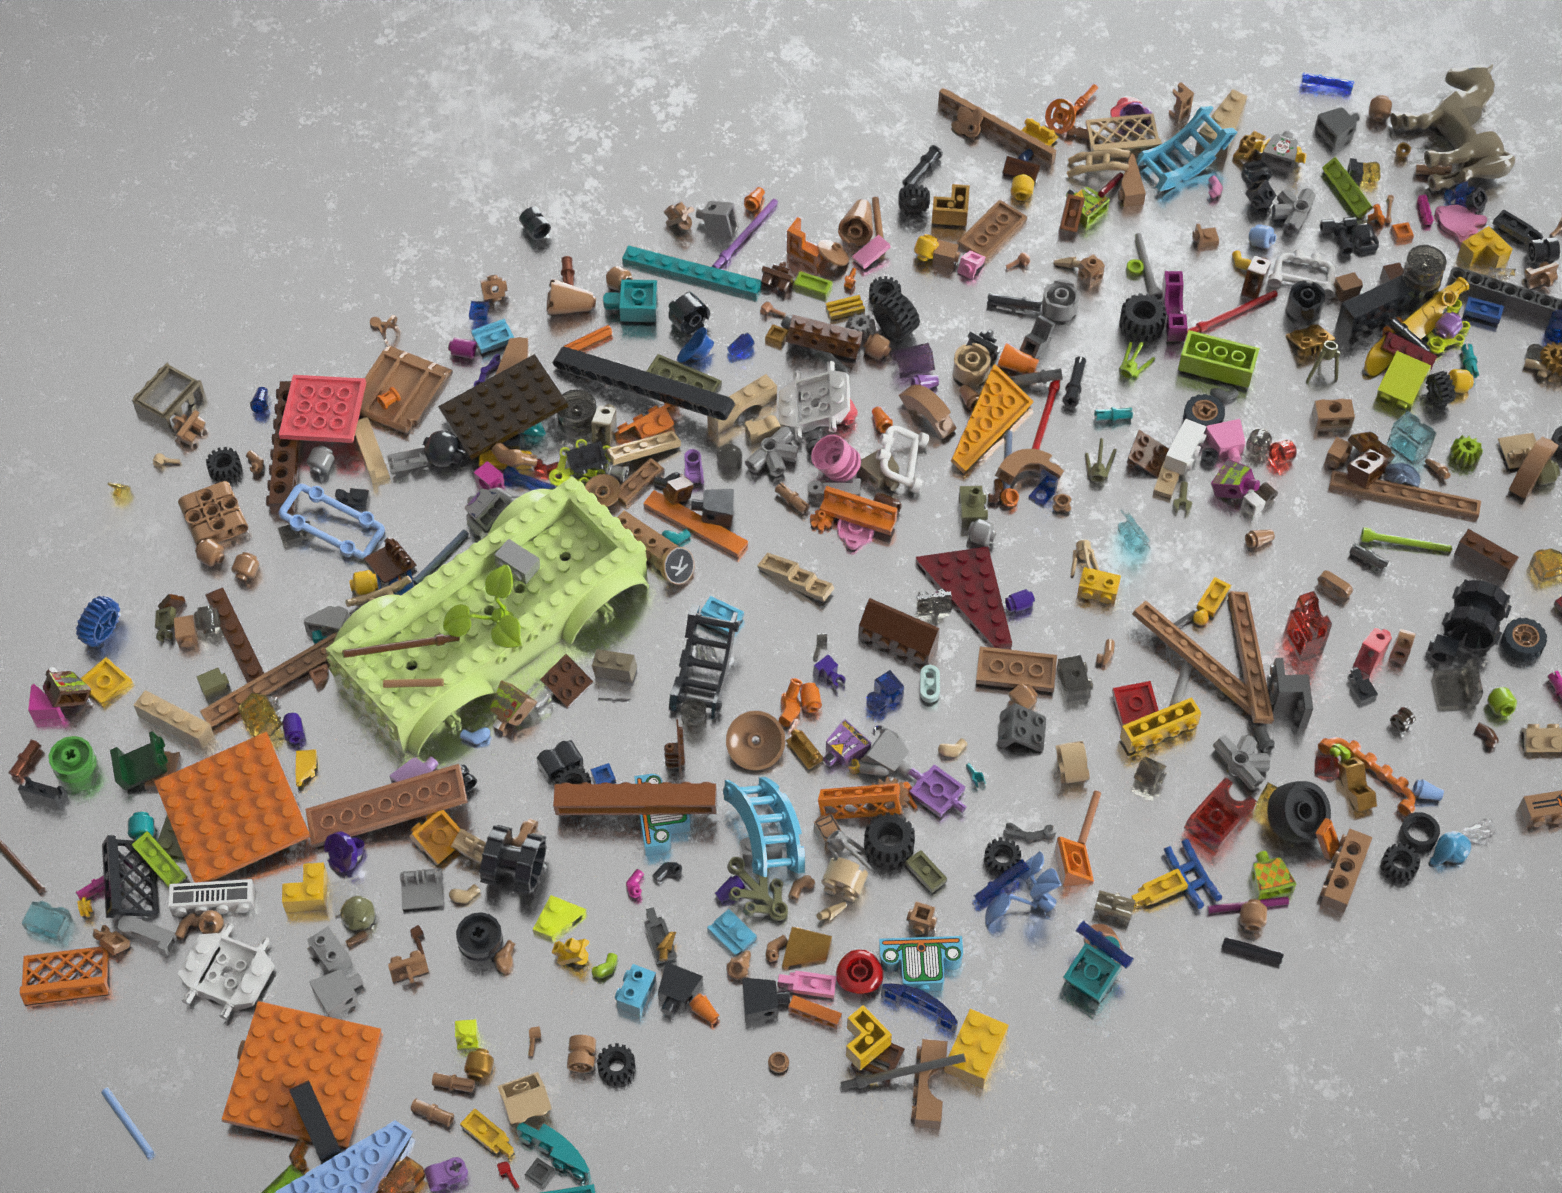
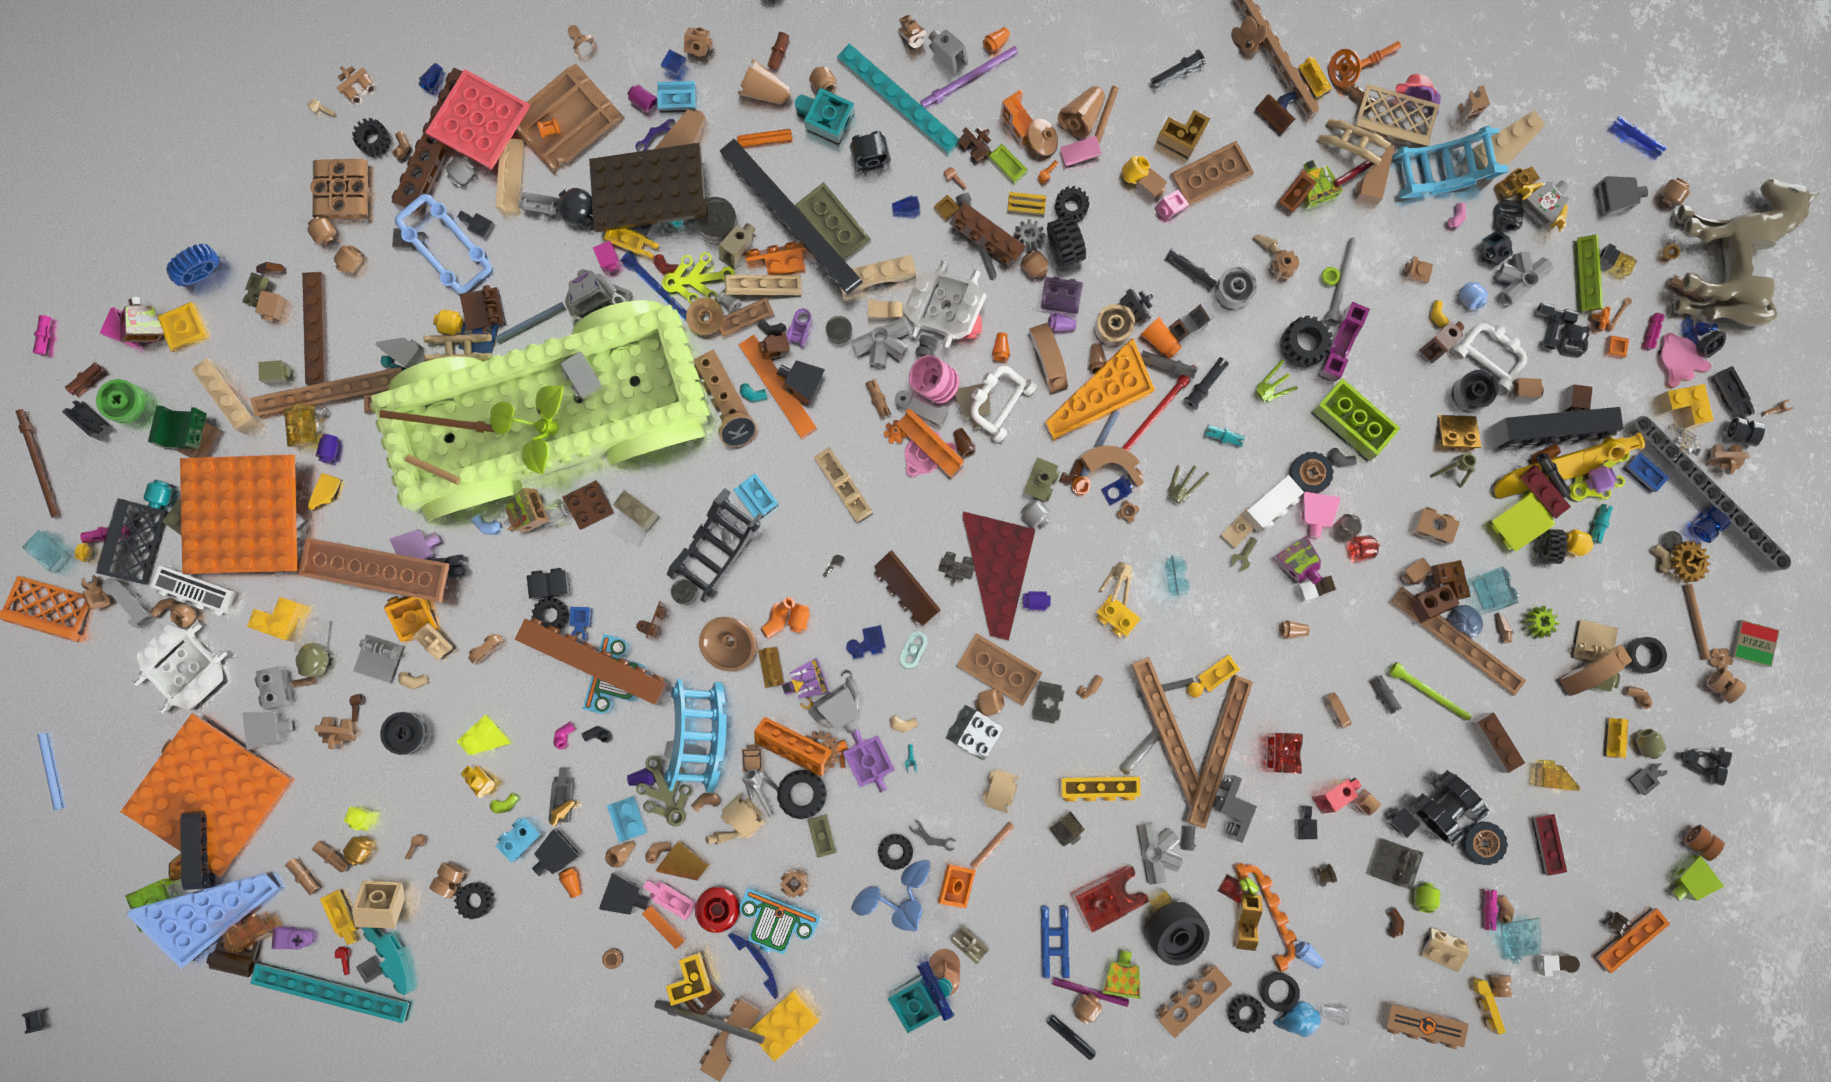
camera: 20 degrees right, 25 degrees up
clear yellow plant [107,482,131,497] -> none
dark tan window [132,363,204,430] -> none
lime plate [132,831,188,887] -> none
clear smoke head [194,605,221,634] -> none
dark purple tile [324,831,365,872] -> none
black piece [479,825,547,894] -> none
medium nougat arm [491,443,537,467] -> none
medium nougat animal [494,940,516,974] -> none
black bracket [564,441,609,476] -> none
blue piece [677,327,714,363] -> none
dark purple piece [813,654,846,689] -> none
black tyre [898,183,930,215] -> none
clear blue pin [973,859,1030,906] -> none
nougat hand [1005,253,1031,269] -> none
yellow head [1011,174,1034,201] -> none
red plate [1112,681,1159,726] -> none
reddish brown hinge [1127,429,1169,478] -> none
yellow hinge [1131,869,1188,907] -> none
red bar [1186,290,1278,336] -> none
black bush [1201,448,1219,467] -> none
orange tile [1315,818,1340,860] -> none
clear smoke wheel [1402,245,1447,292] -> none

